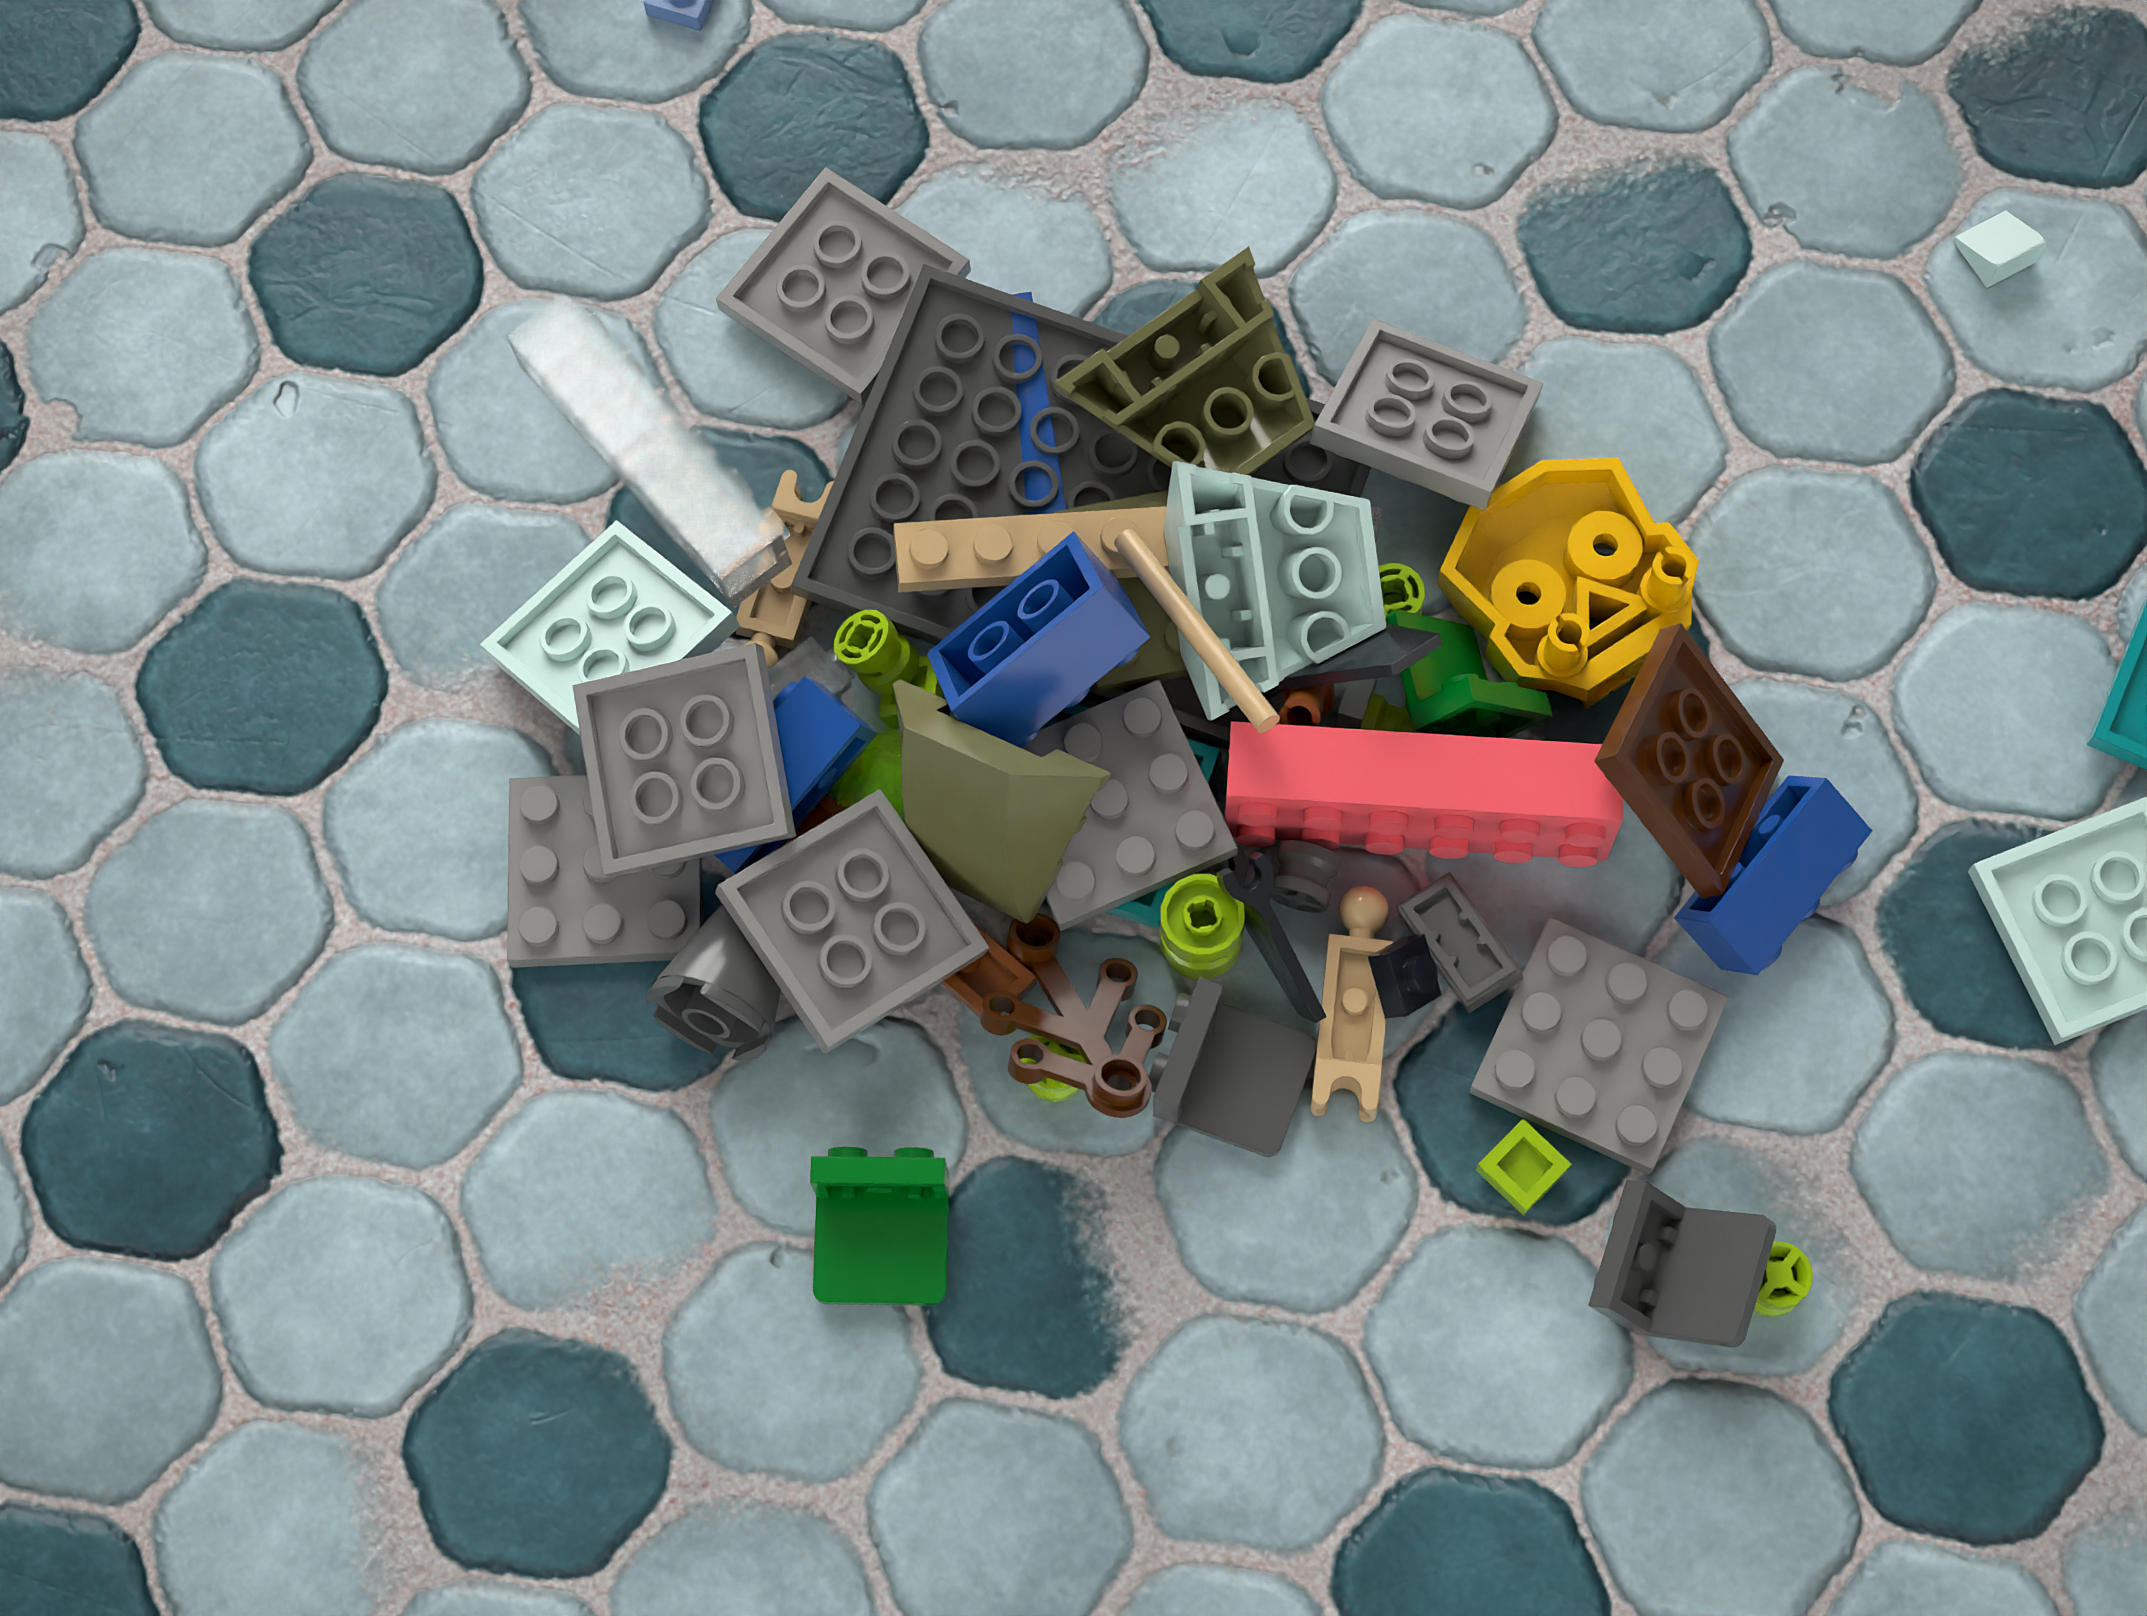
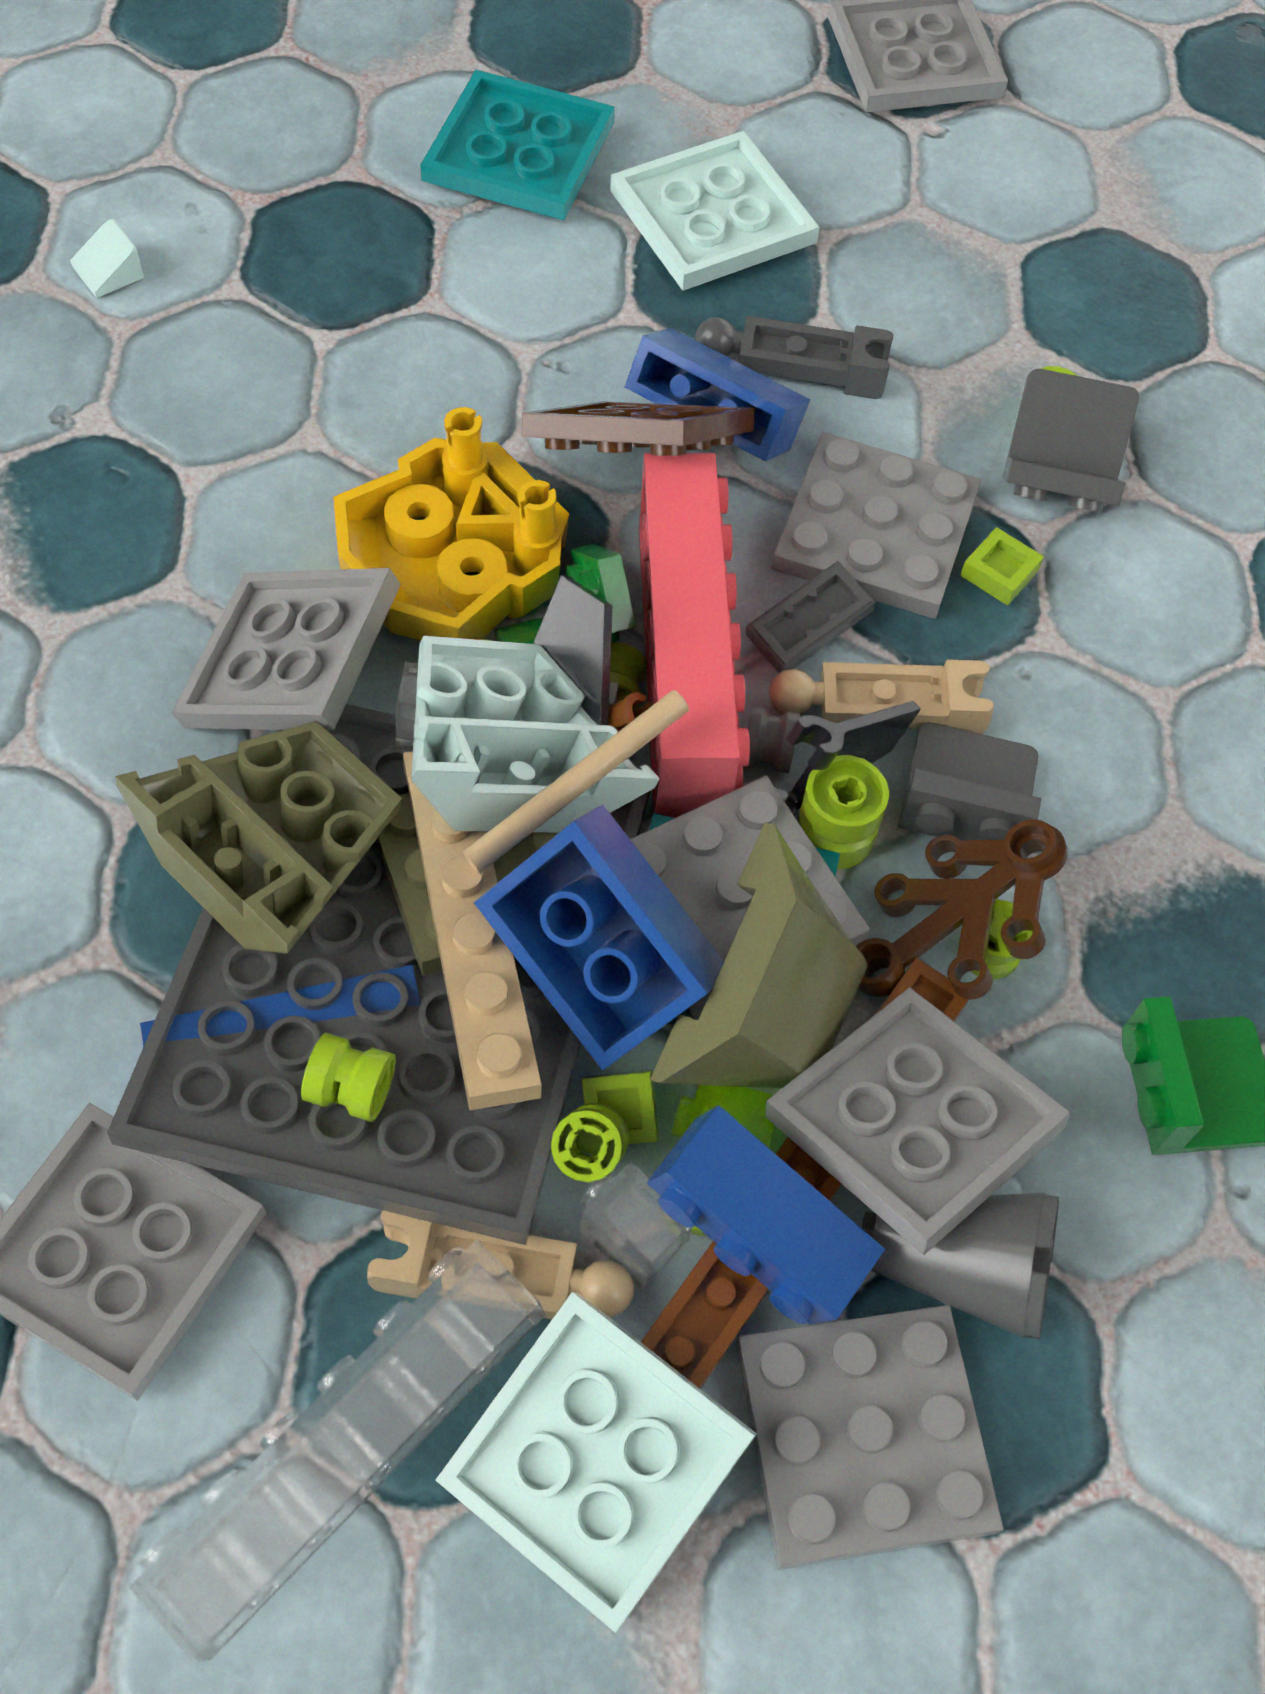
camera: 105 degrees left, 10 degrees down
light grey plate [572,643,796,877] -> none
black plate [1368,934,1442,1019] -> none
none -> lime wheel [301,1032,396,1122]
none -> dark grey plate [695,316,894,399]

